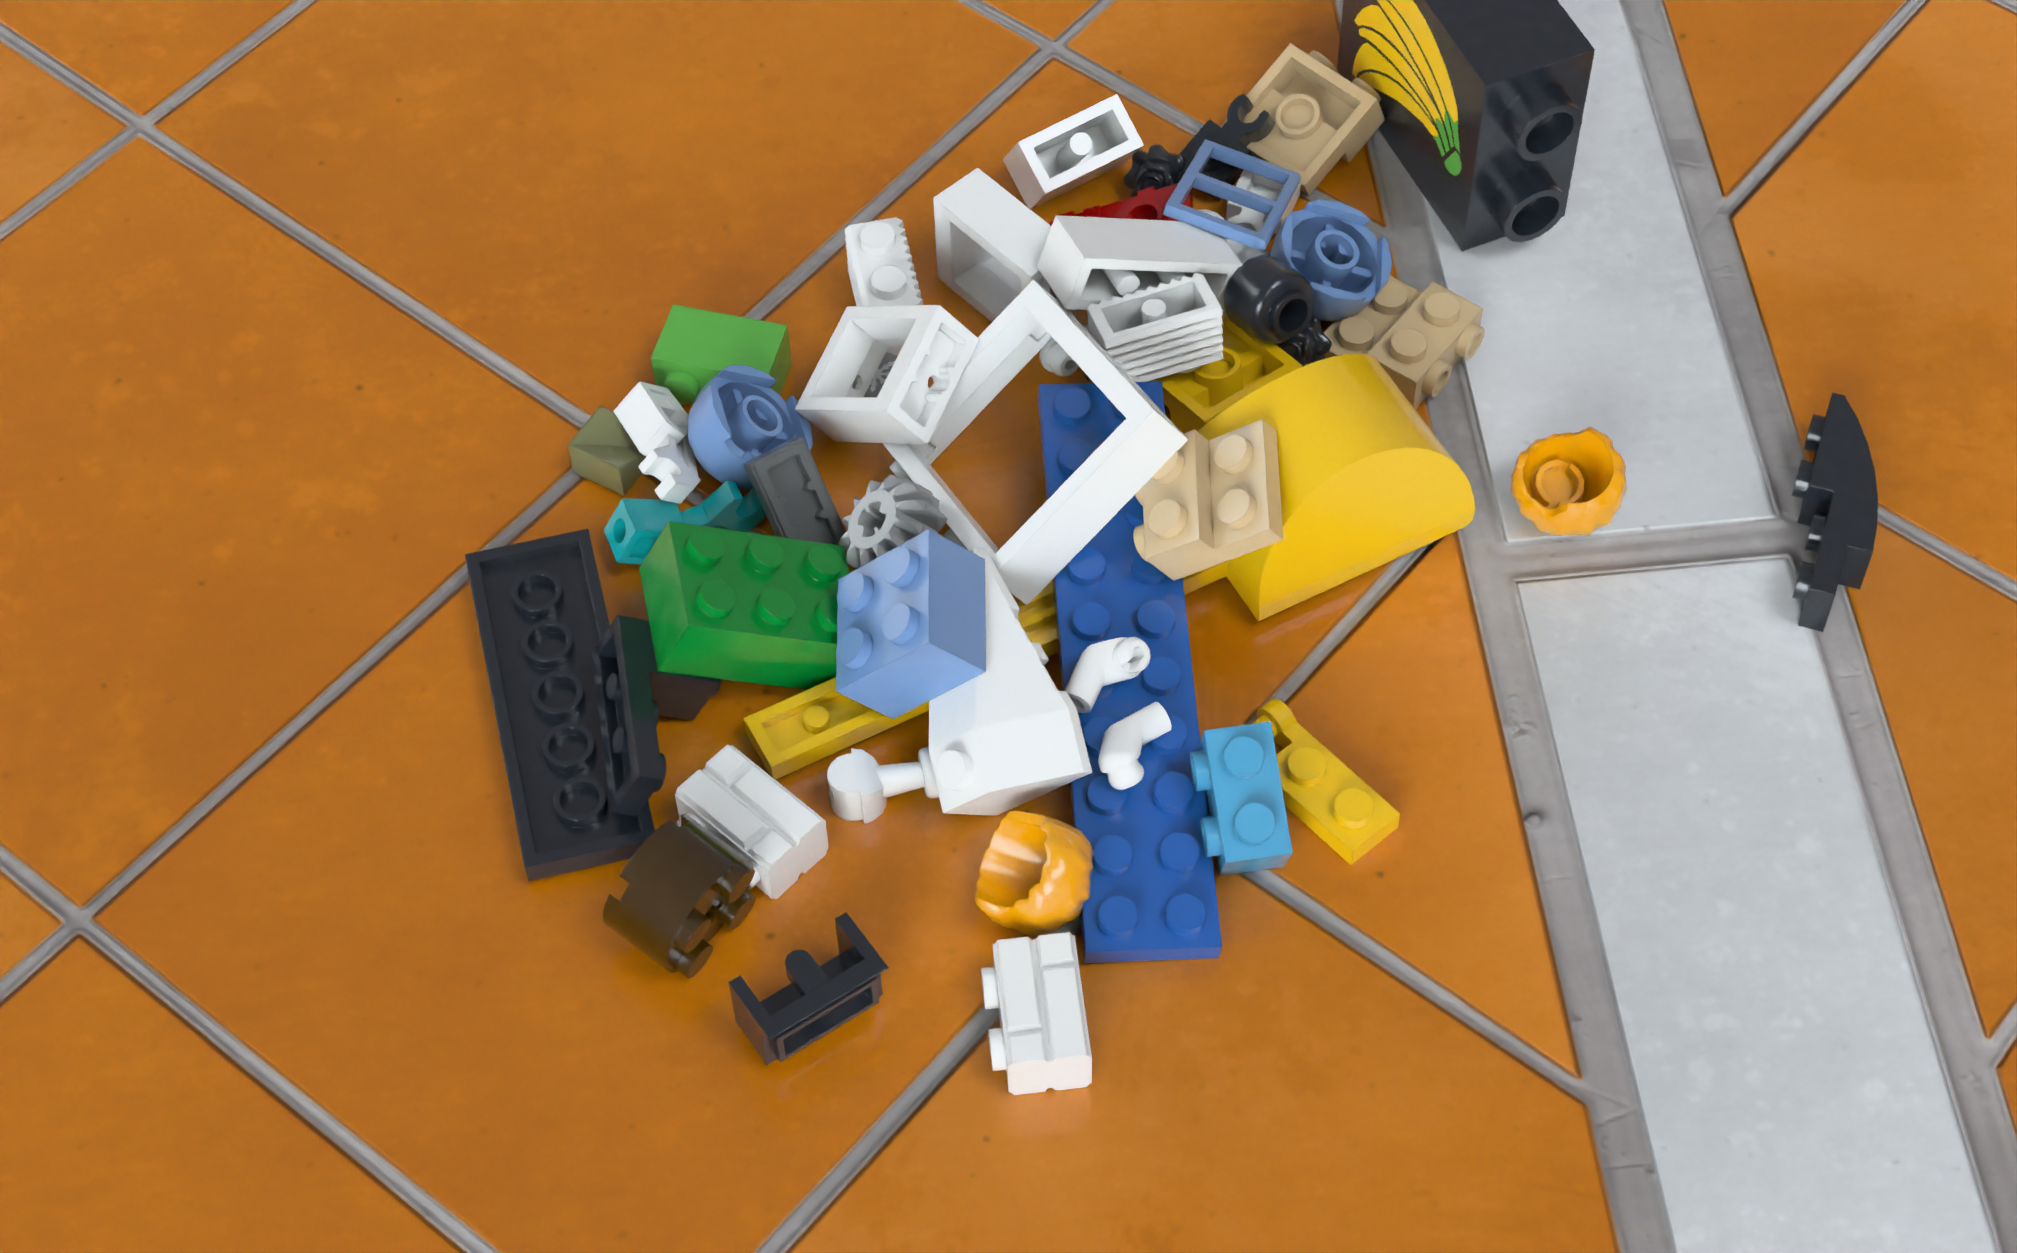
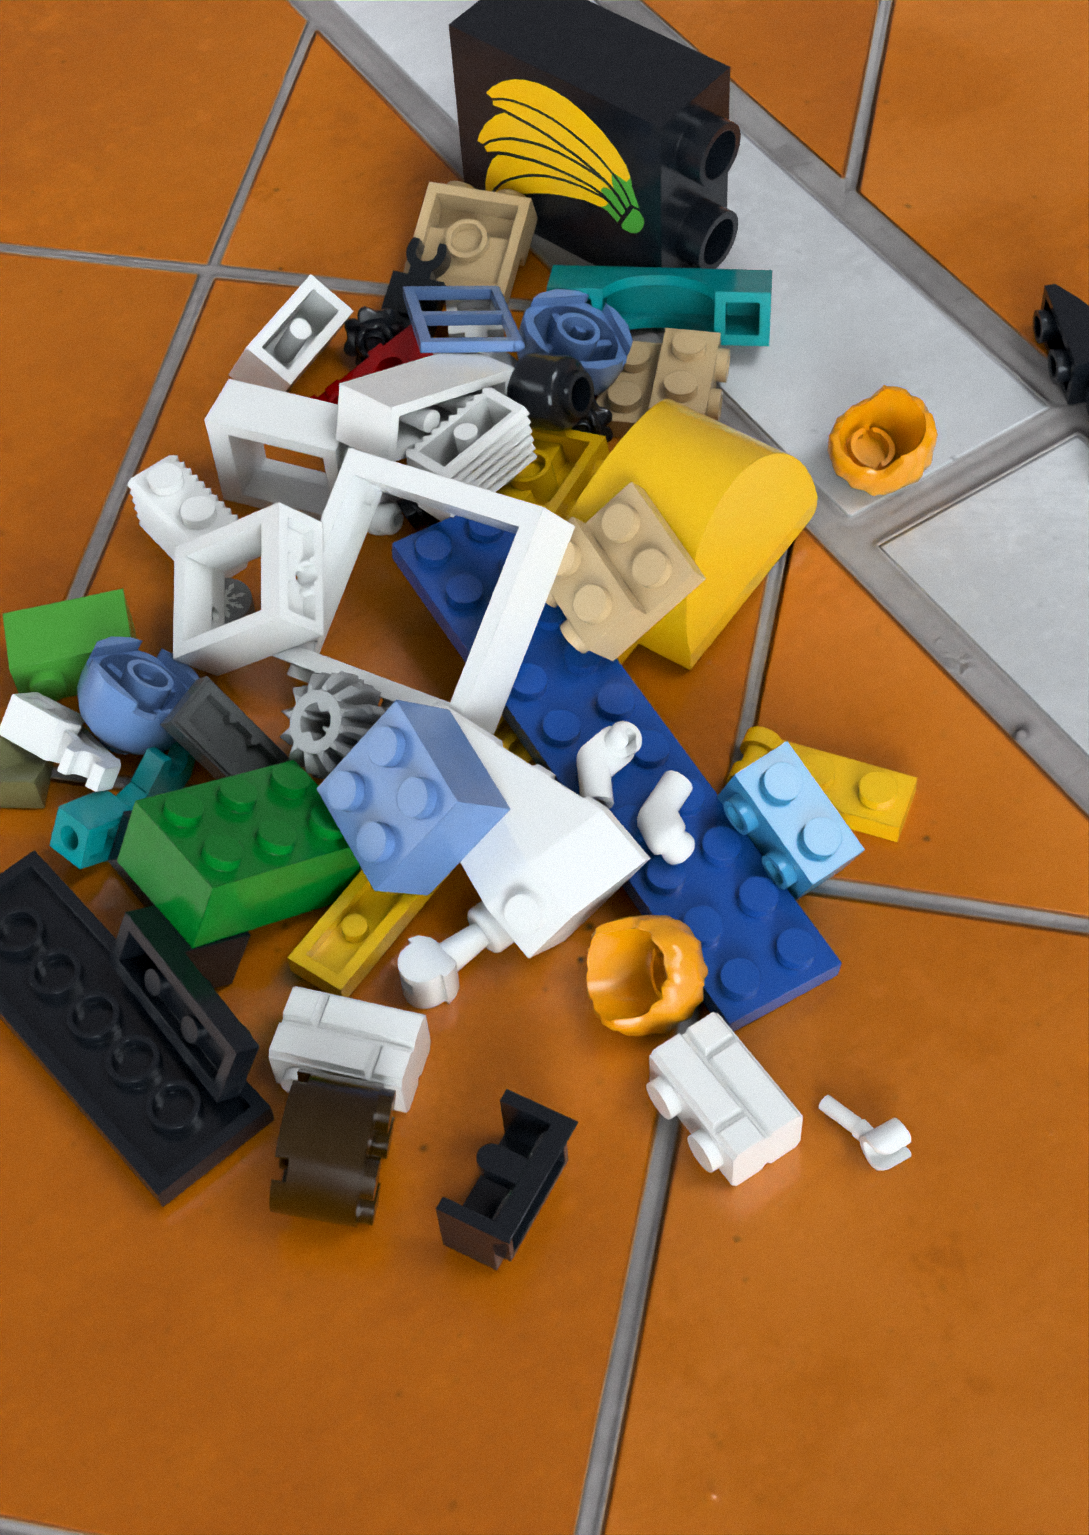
camera: 25 degrees left, 0 degrees up
none -> teal arch [547,265,773,346]
none -> white hand [819,1095,912,1171]

